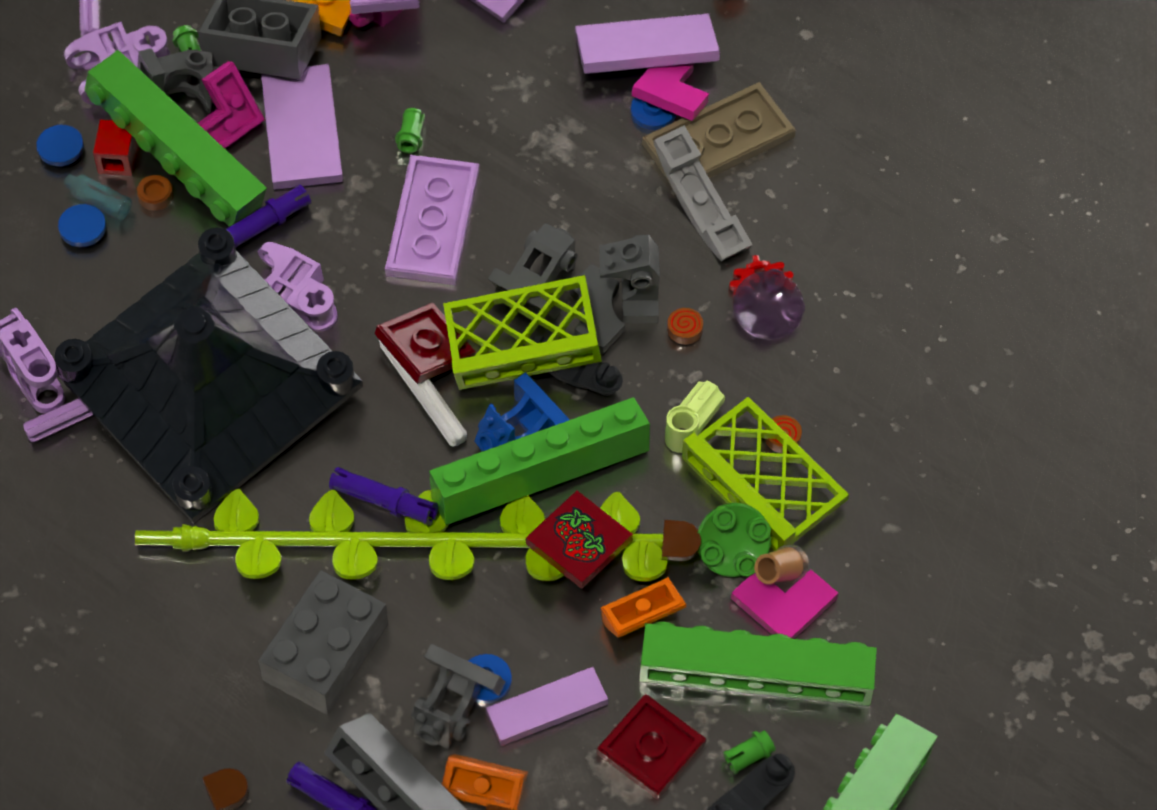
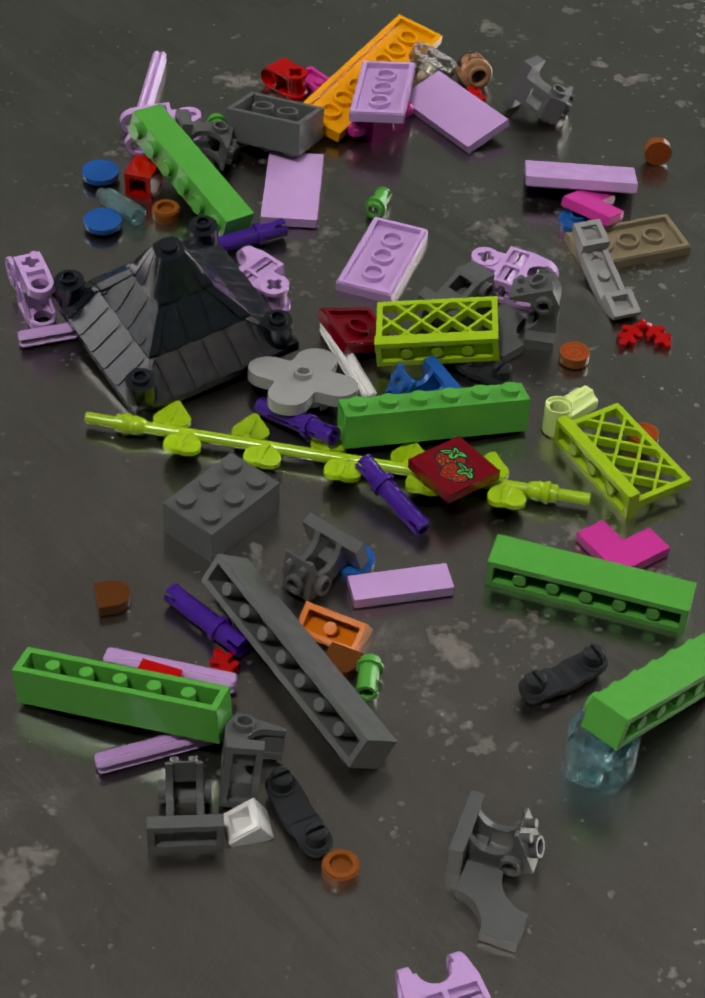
camera: 10 degrees right, 15 degrees down
dark pink tile [198,61,265,149] -> none
dark red tile [596,693,706,800] -> none
orange slope [600,577,686,638] -> none
reddish brown tile [661,520,701,561] -> none
bright green dish [698,503,771,577] -> none
bright green pin [723,730,776,774] -> none
clear purple dish [733,269,805,339] -> none
medium nougat piece [754,544,809,584] -> none
none -> light grey plant [248,348,358,416]
none -> dark purple pin [355,454,432,537]
none -> lavender piece [471,246,559,310]

